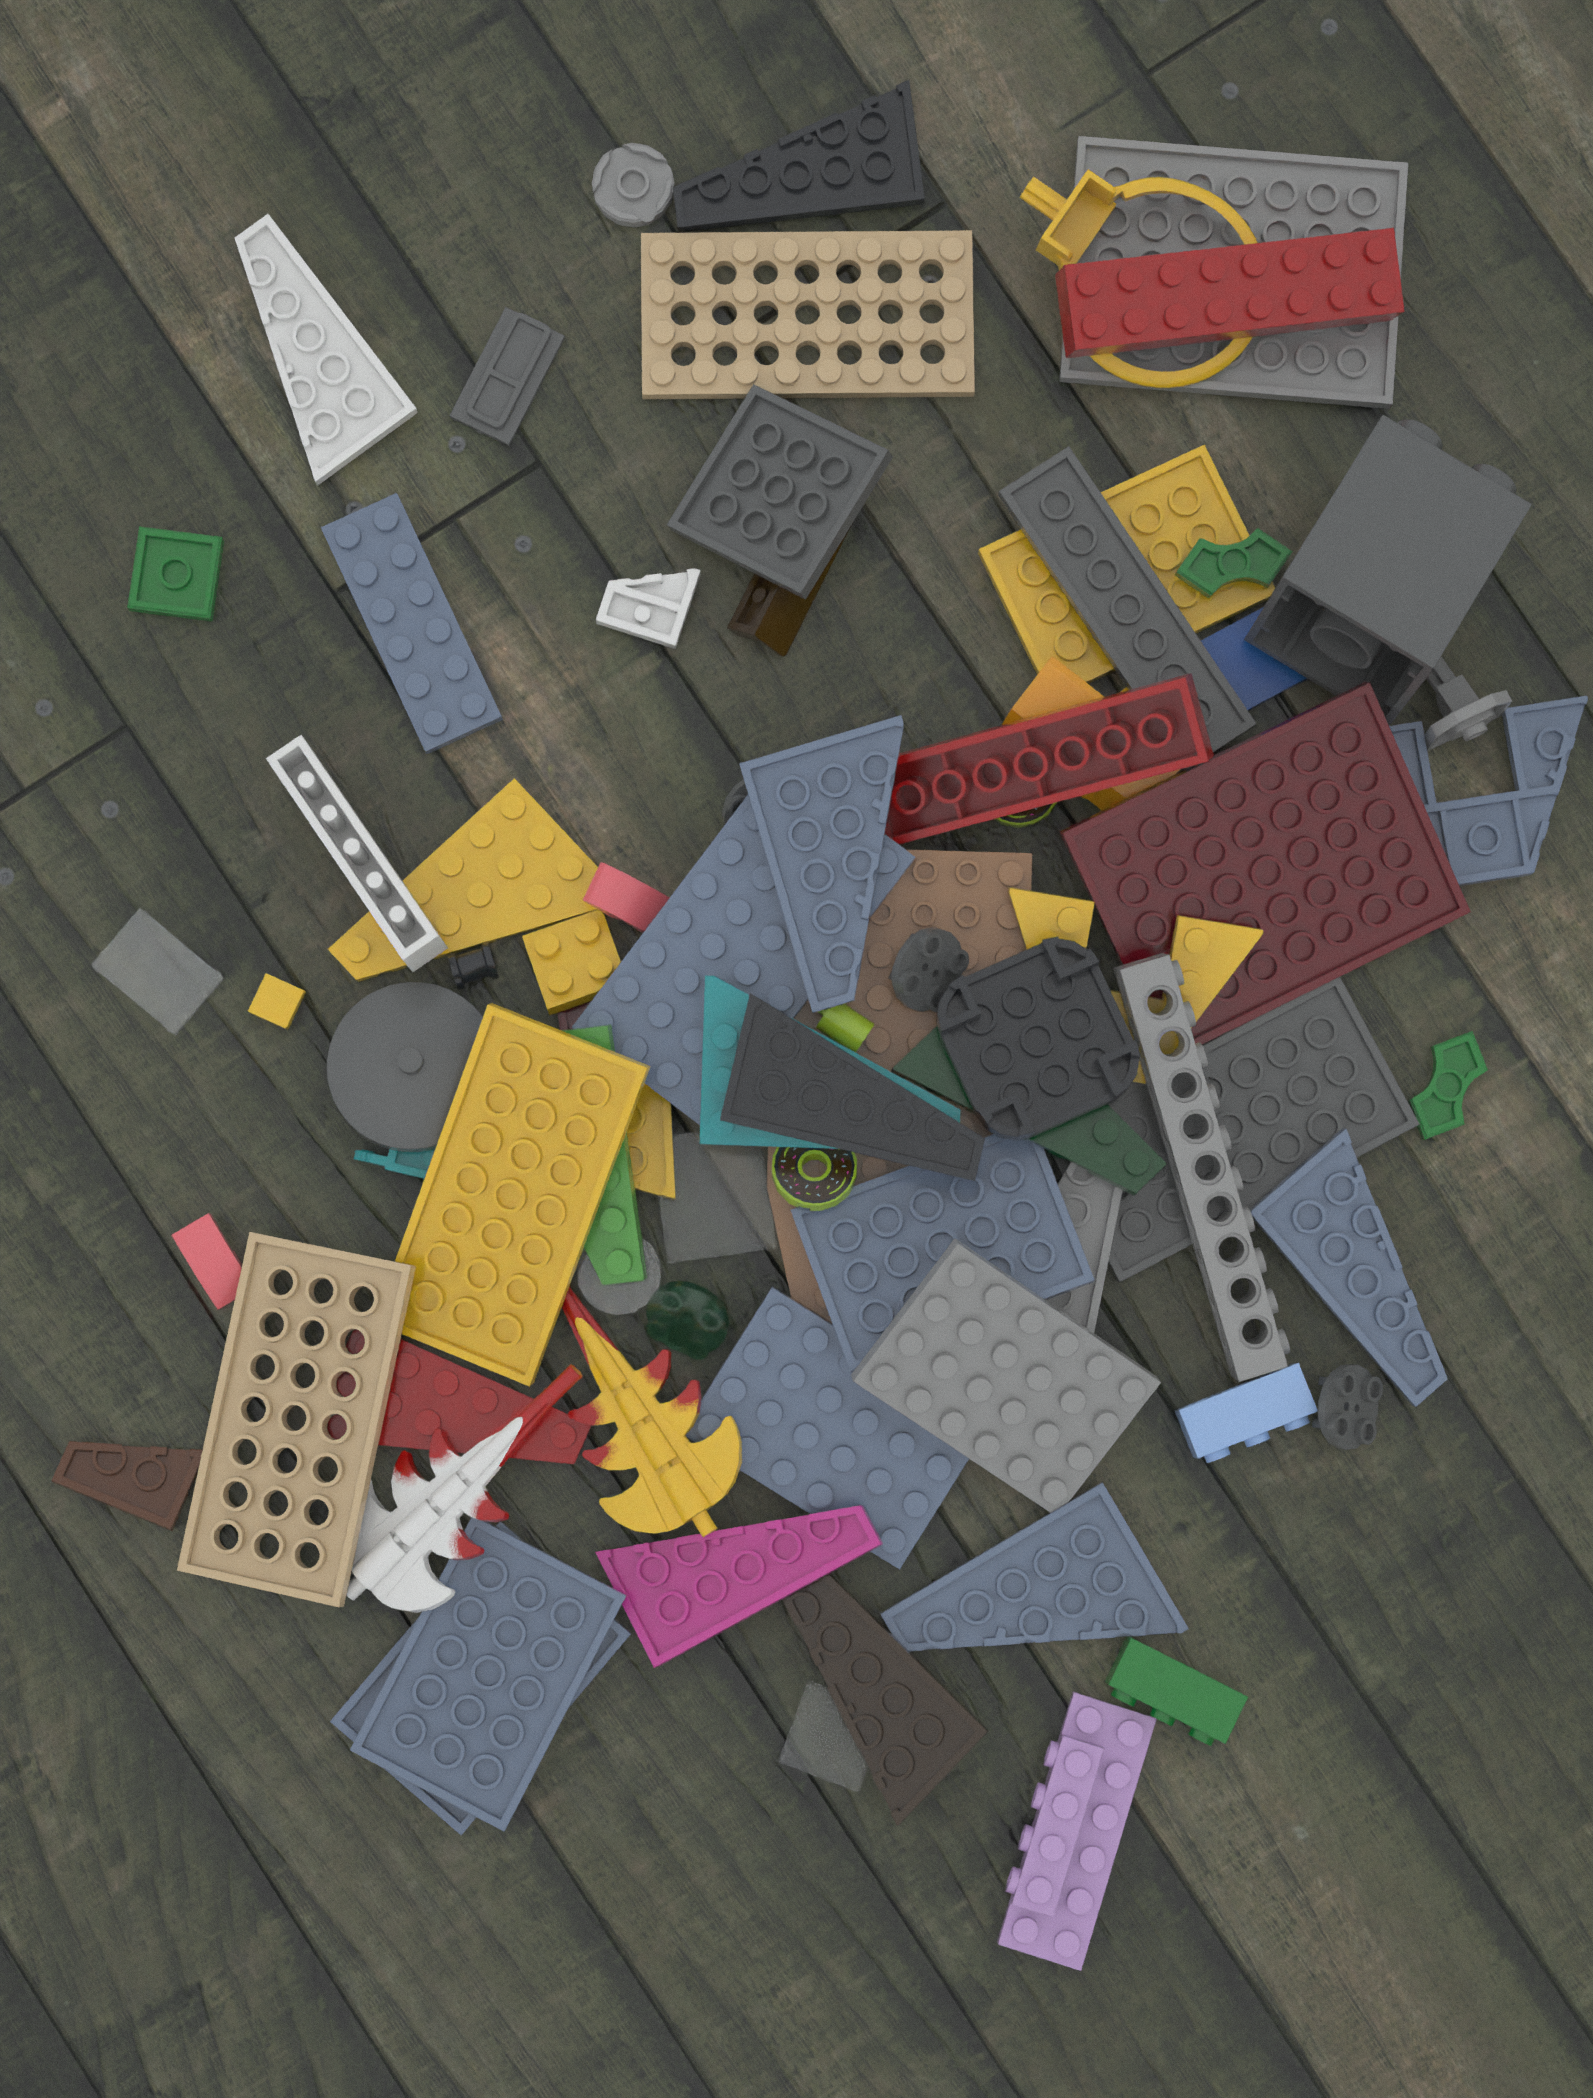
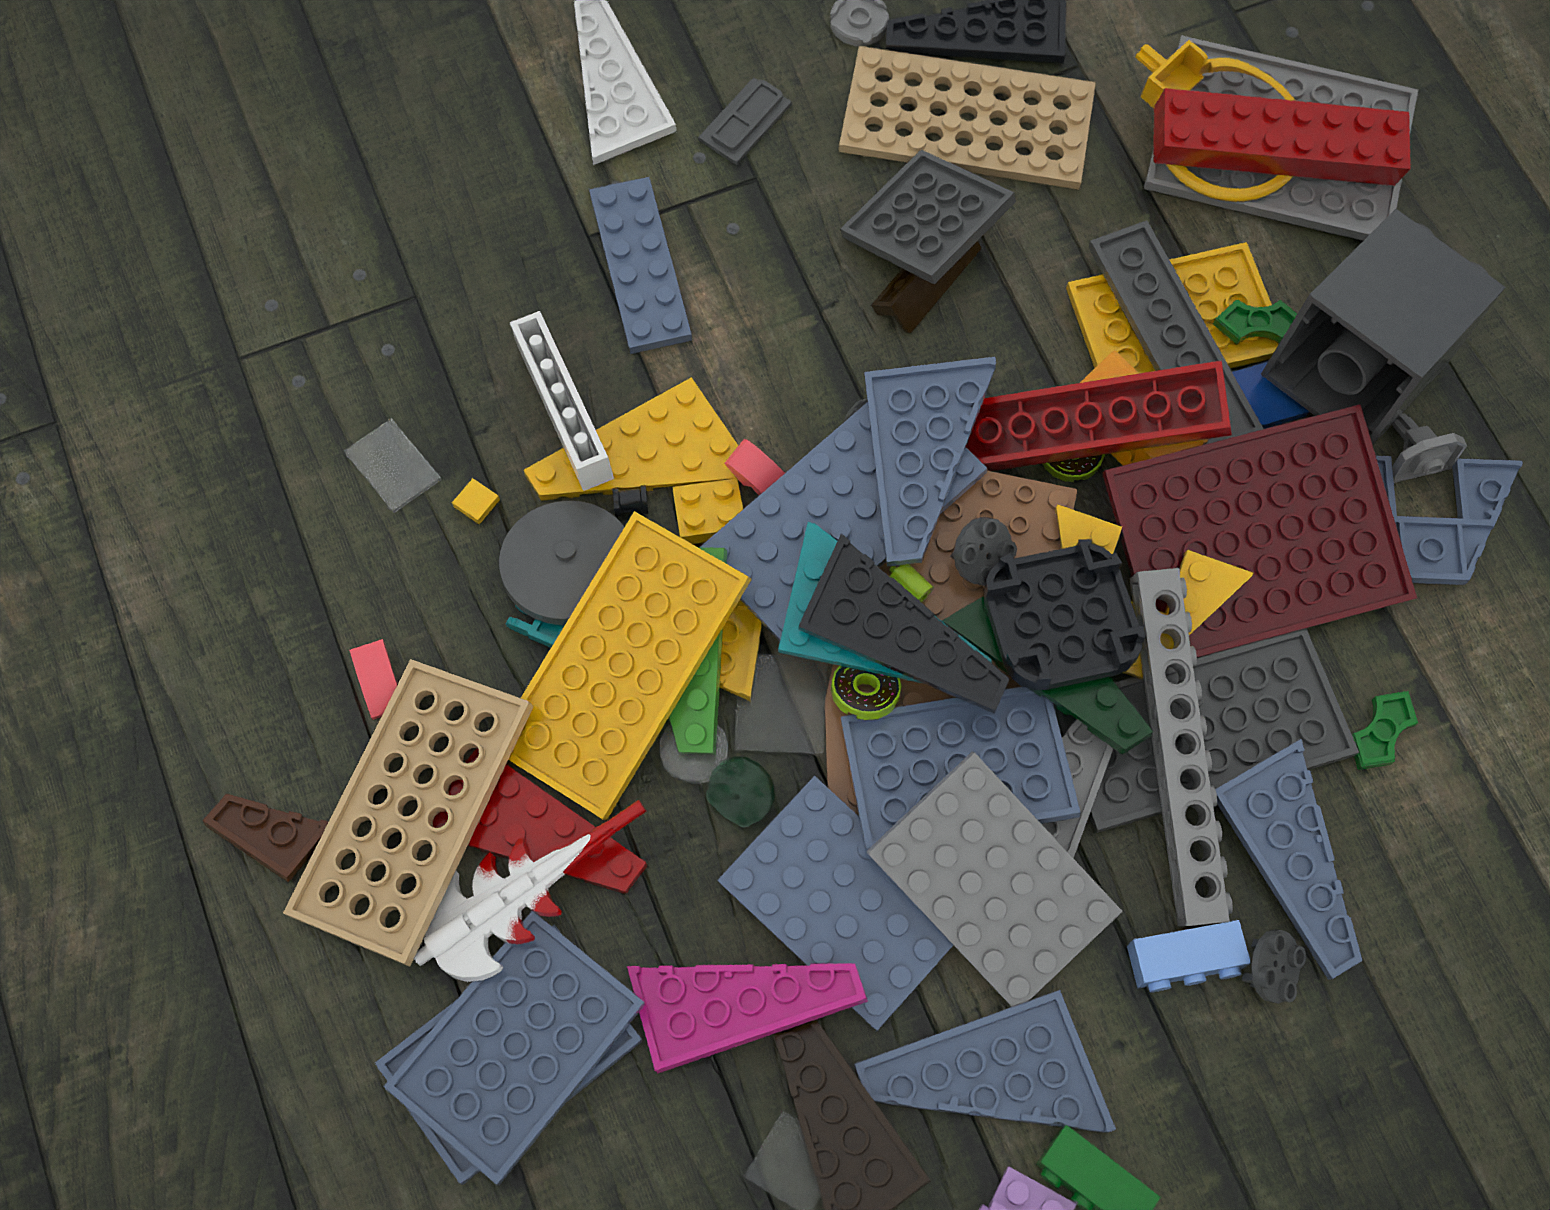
camera: 15 degrees right, 15 degrees down
green tile [127,526,224,621] -> none
yellow animal [562,1286,742,1537] -> none
white wing [596,568,701,649] -> none

